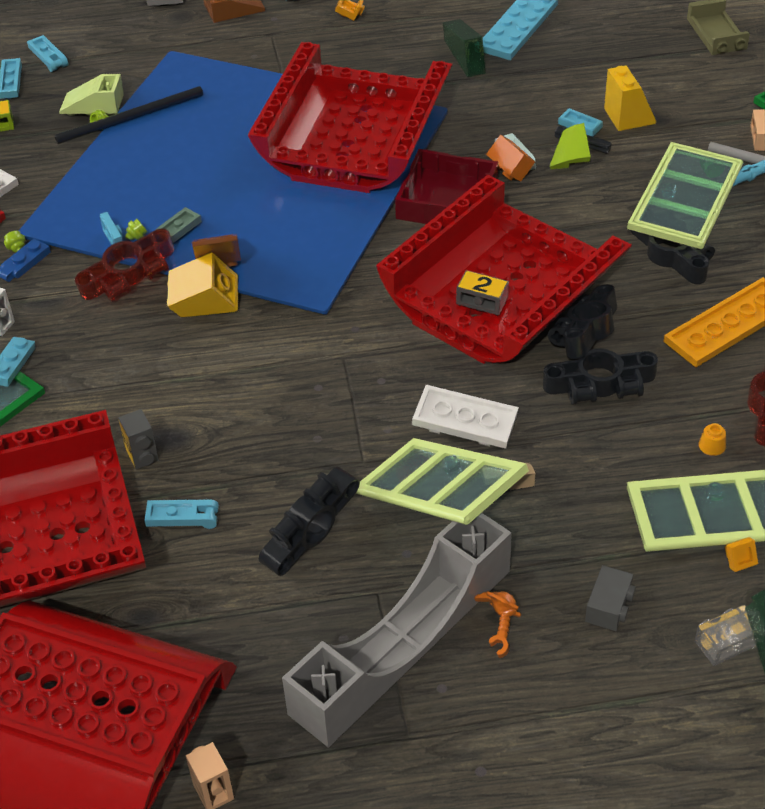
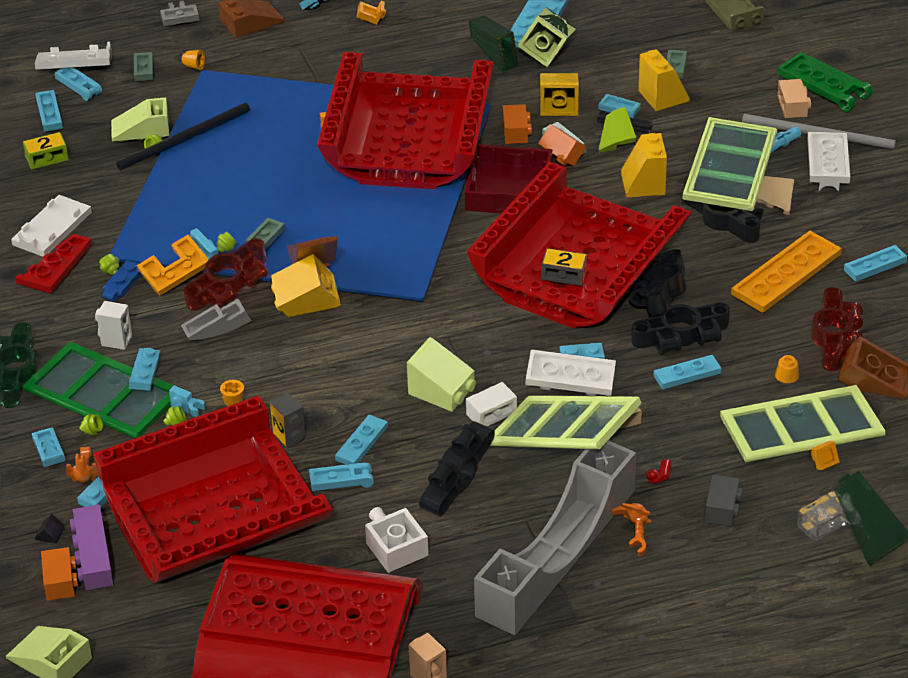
camera: 10 degrees left, 5 degrees down
none -> white piece [35,42,112,69]
none -> sand green plate [134,52,153,81]
none -> light orange plate [137,235,211,296]
none -> lime plate [163,406,187,426]
none -> medium azure plate [169,385,206,417]
none -> light grey slope [181,299,251,340]
none -> light orange hat [182,50,205,70]
none -> light orange hat [220,380,244,406]
none -> medium azure plate [335,415,388,465]
none -> white brick [365,507,429,573]
none -> yellowish green slope [407,337,476,412]
none -> white brick [466,382,517,426]
none -> orange brick [503,104,532,144]
none -> yellowish green slope [517,7,576,67]
none -> yellow slope [540,73,579,116]
none -> medium azure plate [560,343,605,359]
none -> yellow slope [621,133,667,197]
none -> red arm [646,459,672,484]
none -> medium azure plate [653,355,721,389]
none -> sand green plate [667,50,687,79]
none -> tan slope [754,176,794,215]

